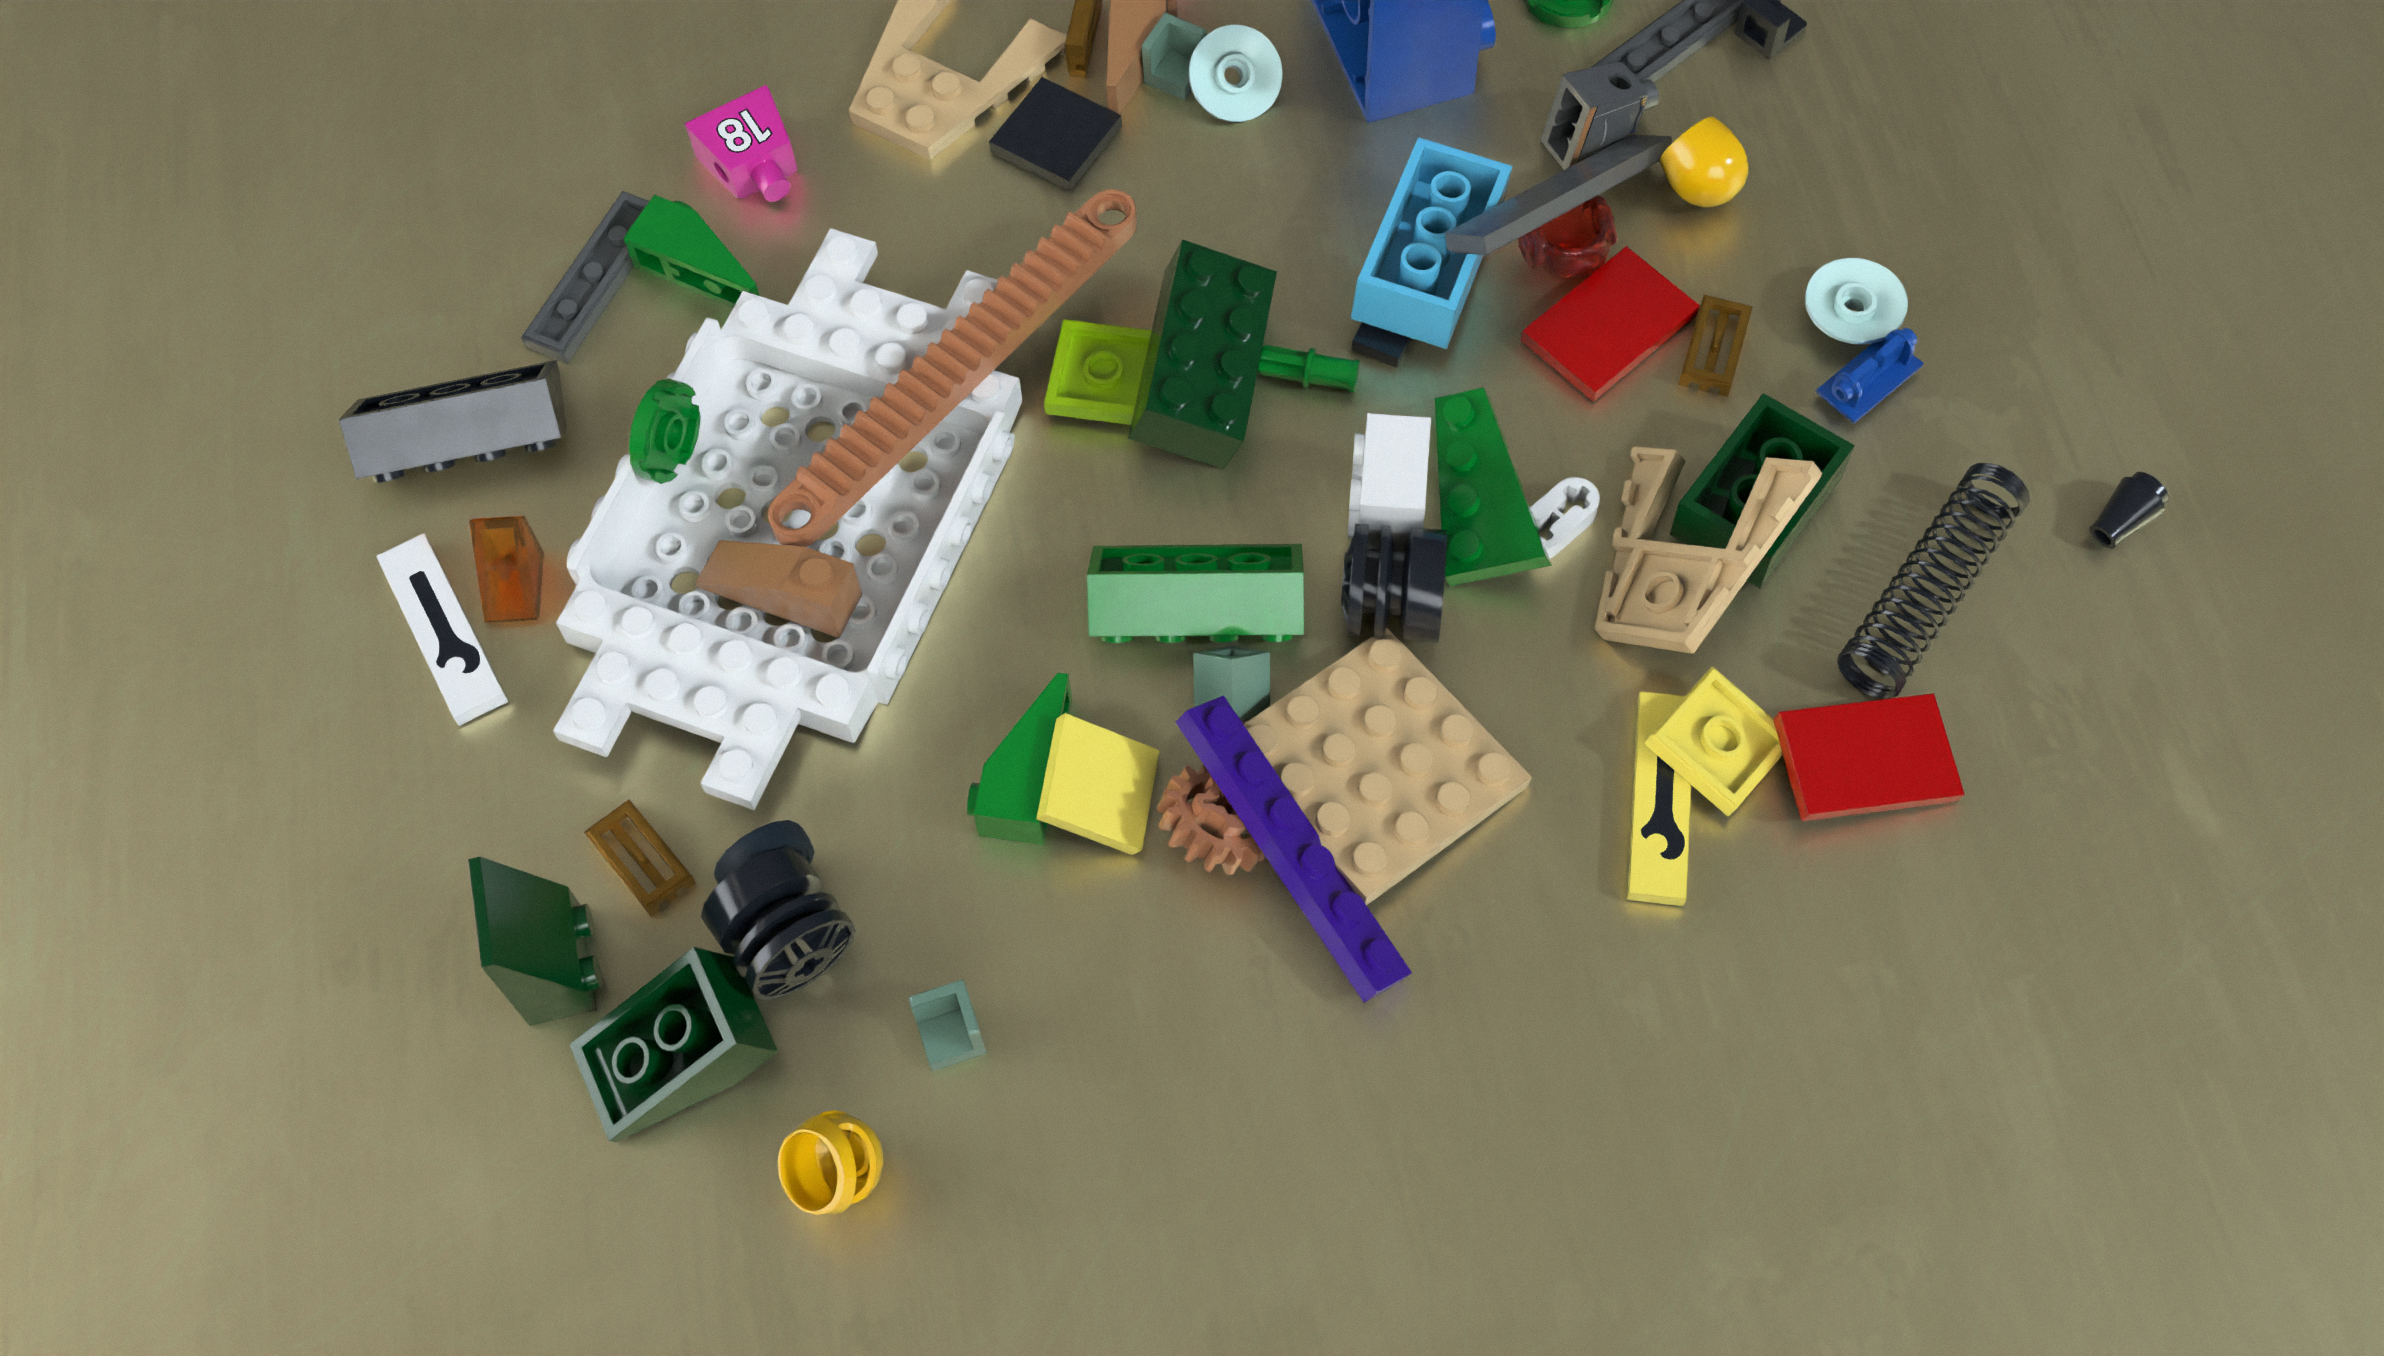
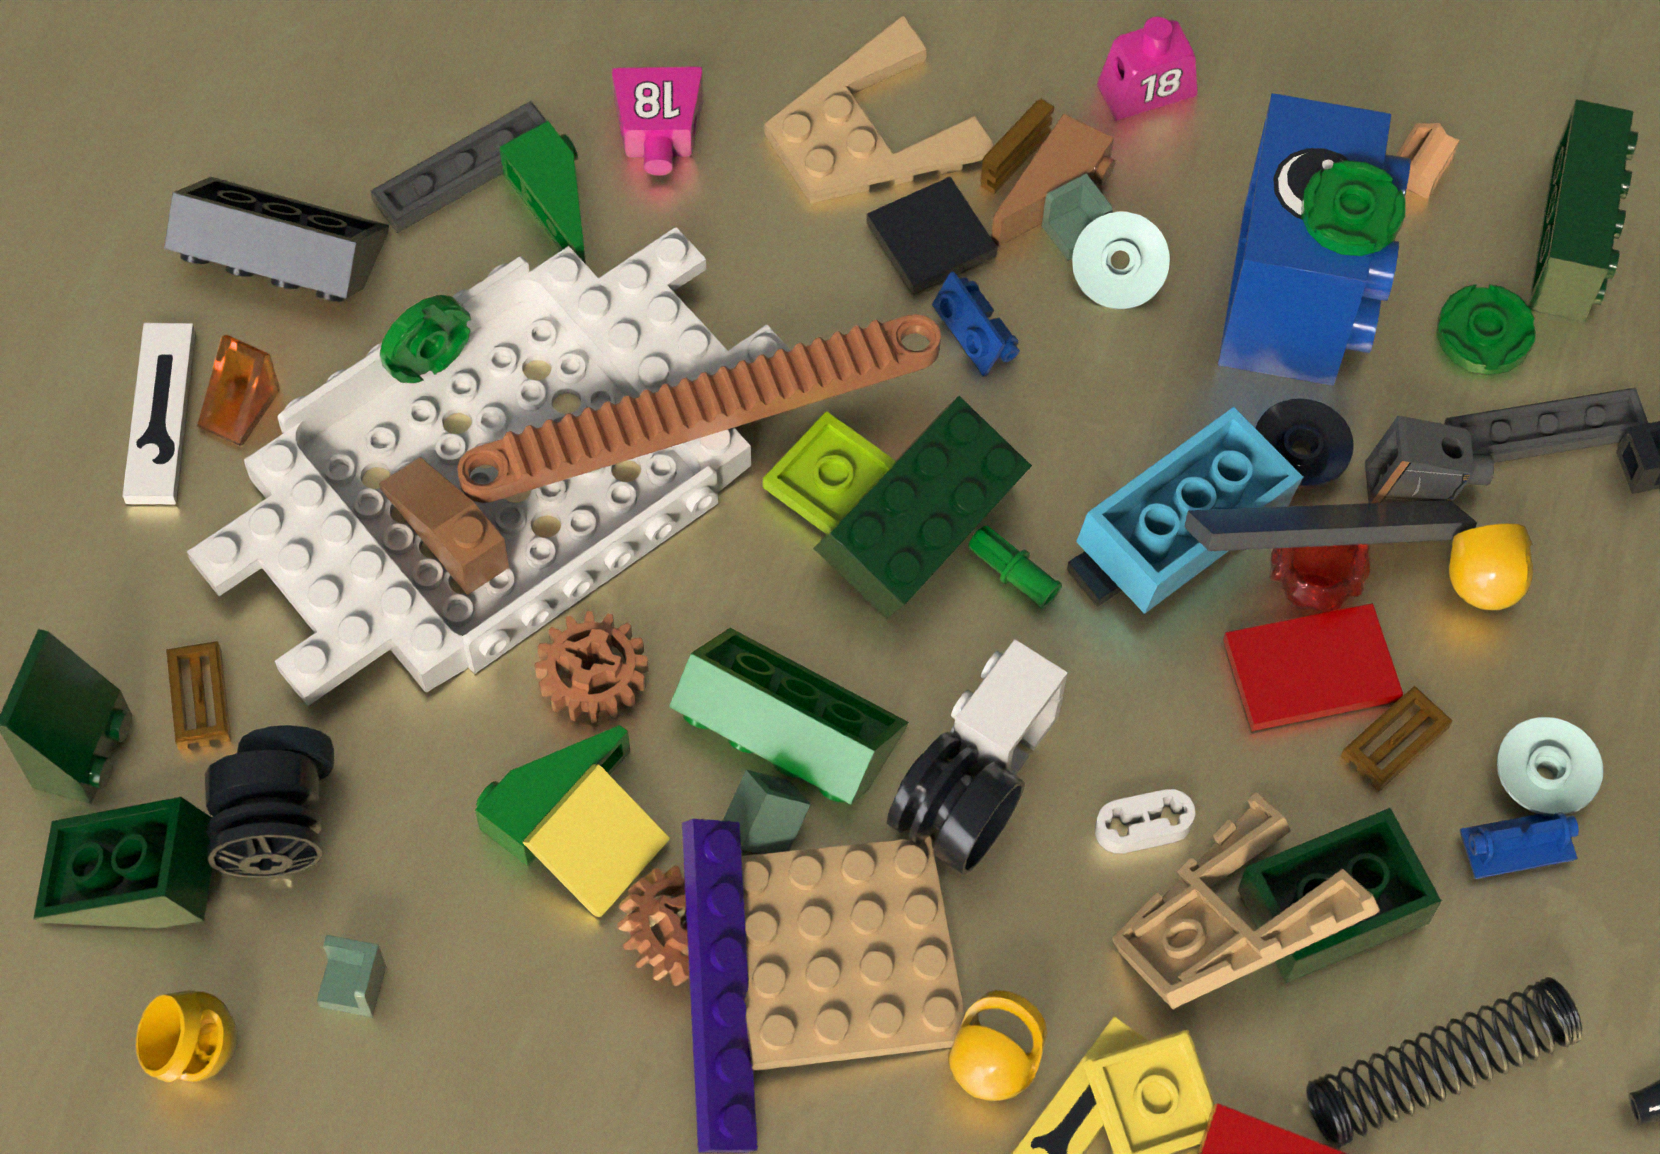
camera: 25 degrees right, 0 degrees up
green wing [1435,387,1552,586] -> none
none -> nougat gear [535,611,649,724]
none -> blue hinge [932,271,1020,376]
none -> yellow helmet [948,990,1047,1101]
none -> black dish [1255,398,1354,488]

